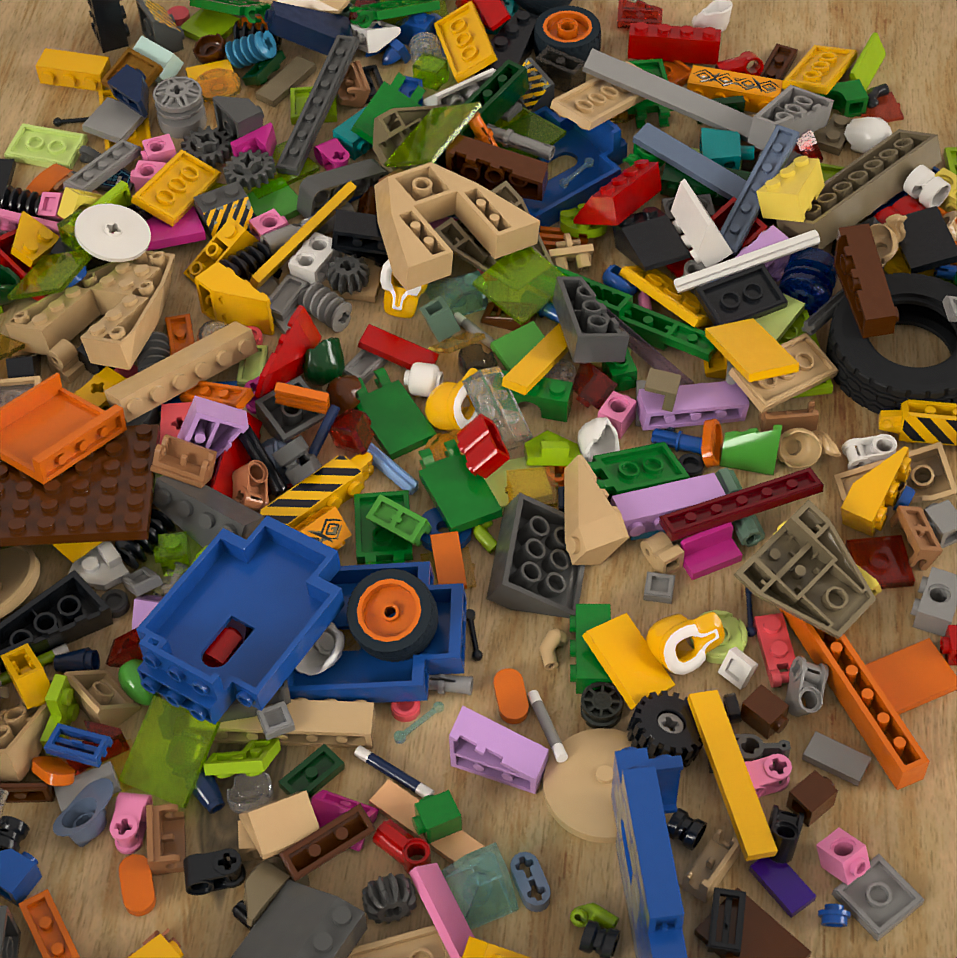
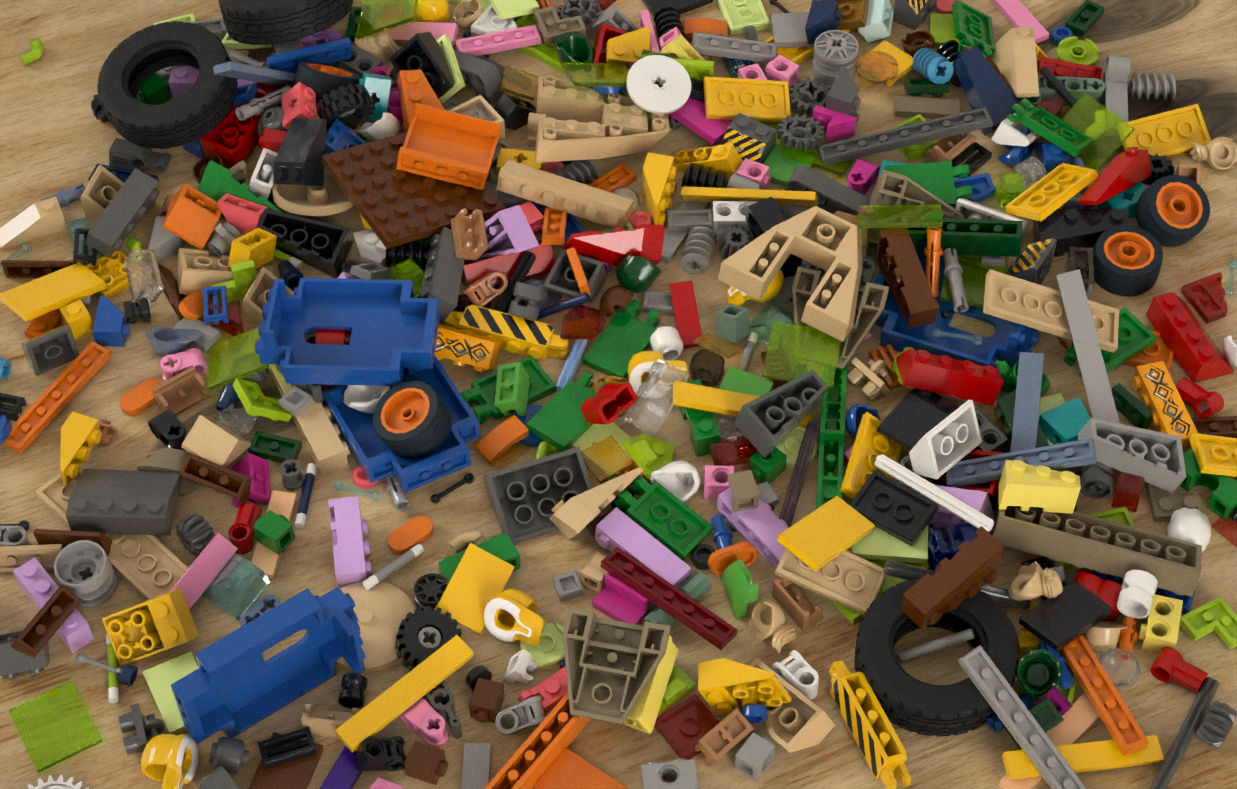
camera: 60 degrees right, 0 degrees up
none -> dark grey bush [280,459,304,491]
none -> light grey bar [898,628,975,662]

